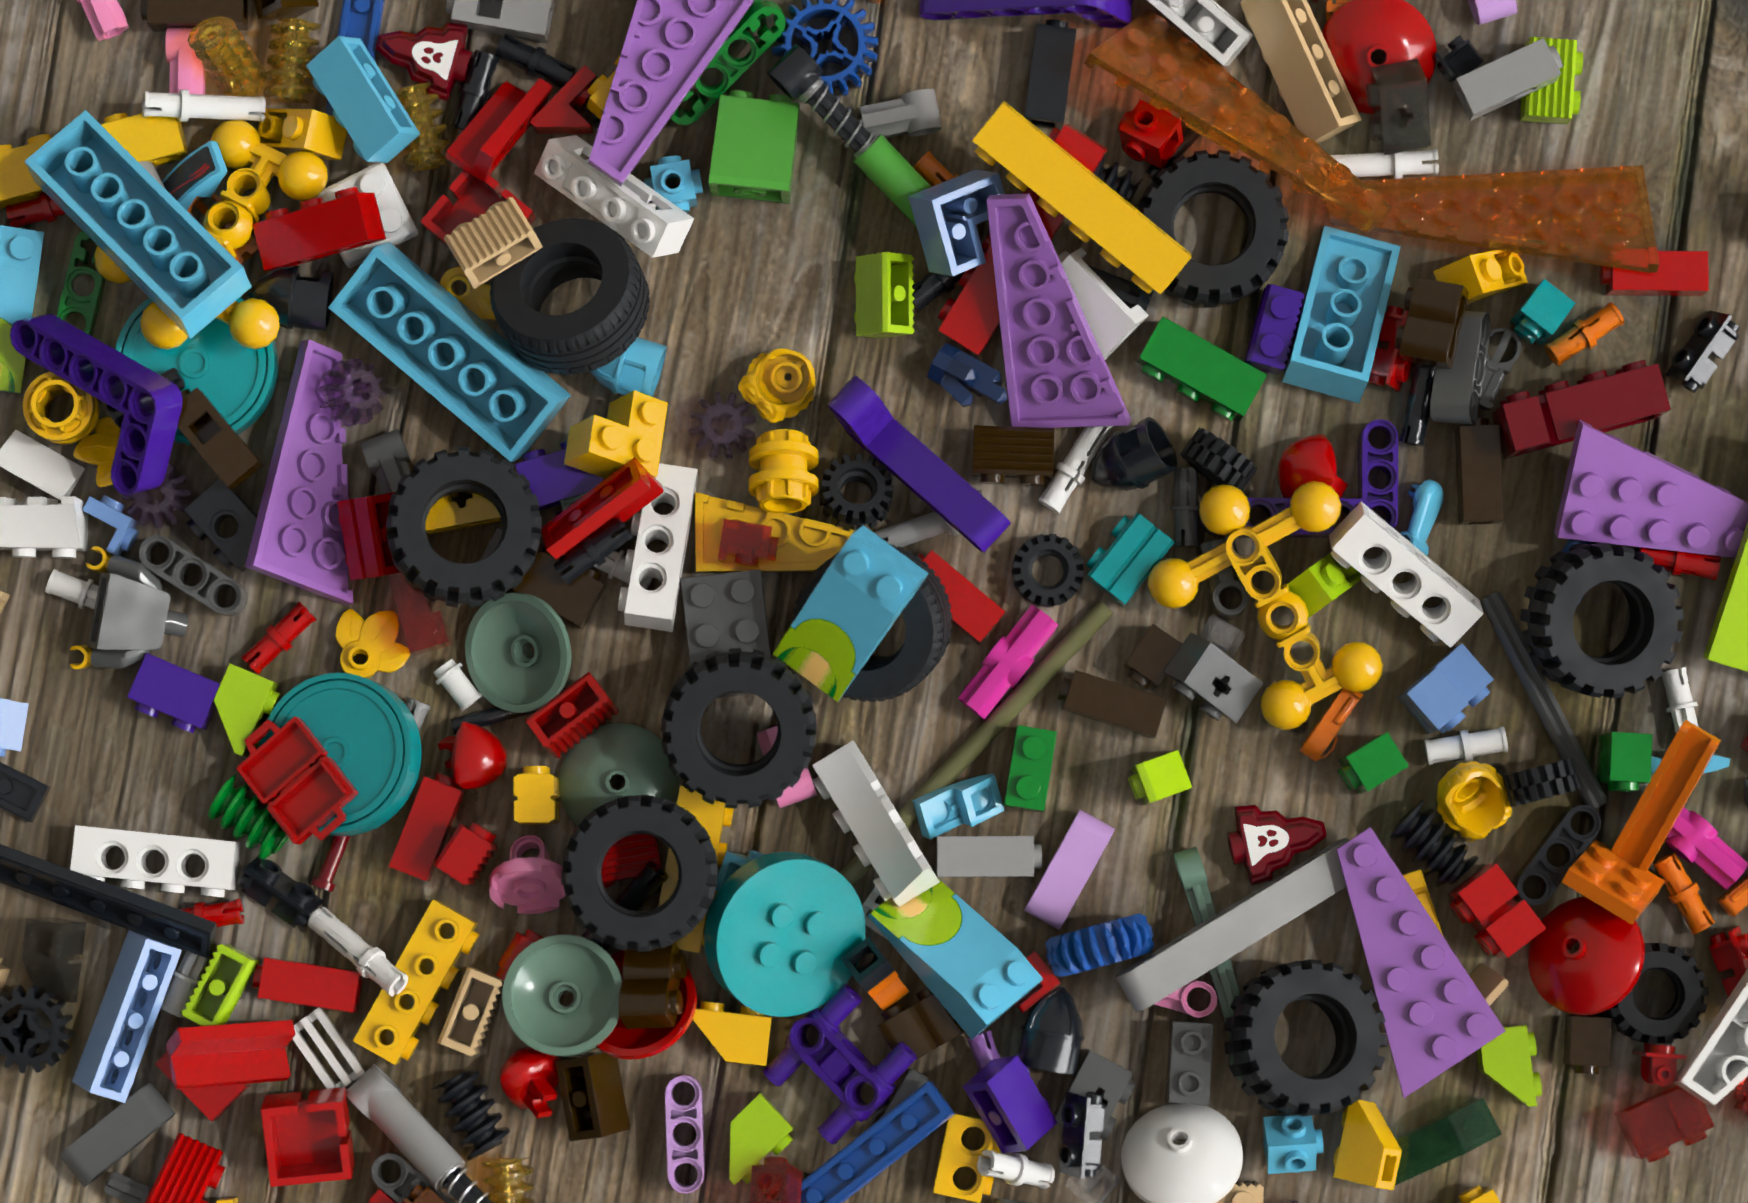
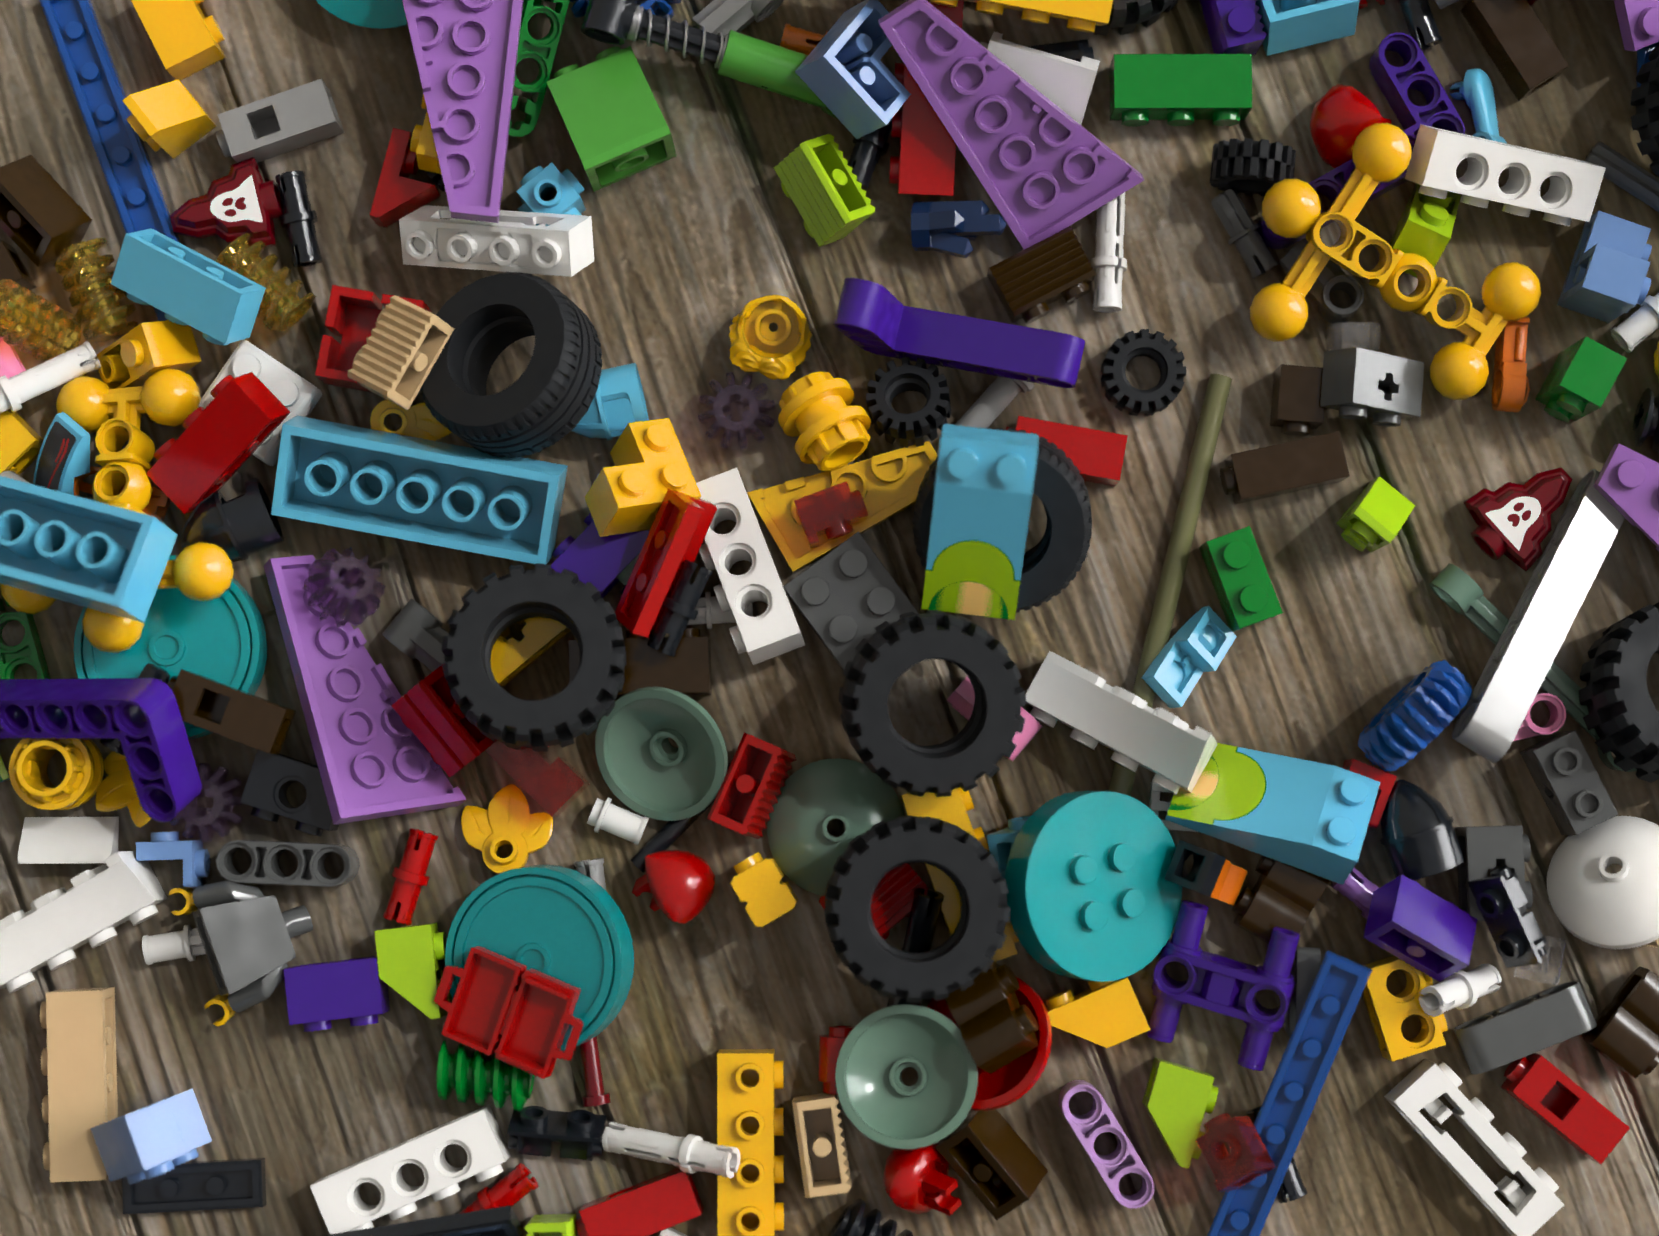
camera: 25 degrees left, 0 degrees up
red brick [388,772,465,882] -> none
red brick [433,822,498,886] -> none
red panel [445,78,553,182] -> none
bright pink tile [489,835,566,914] -> none
black pin [495,33,577,89] -> none
light grey brick [937,836,1042,877] -> none
dark pink piece [958,604,1059,720] -> none
lavender beam [1024,809,1115,930] -> none
teal brick [1086,513,1175,607] -> none
black helmet [1091,417,1178,491] -> none

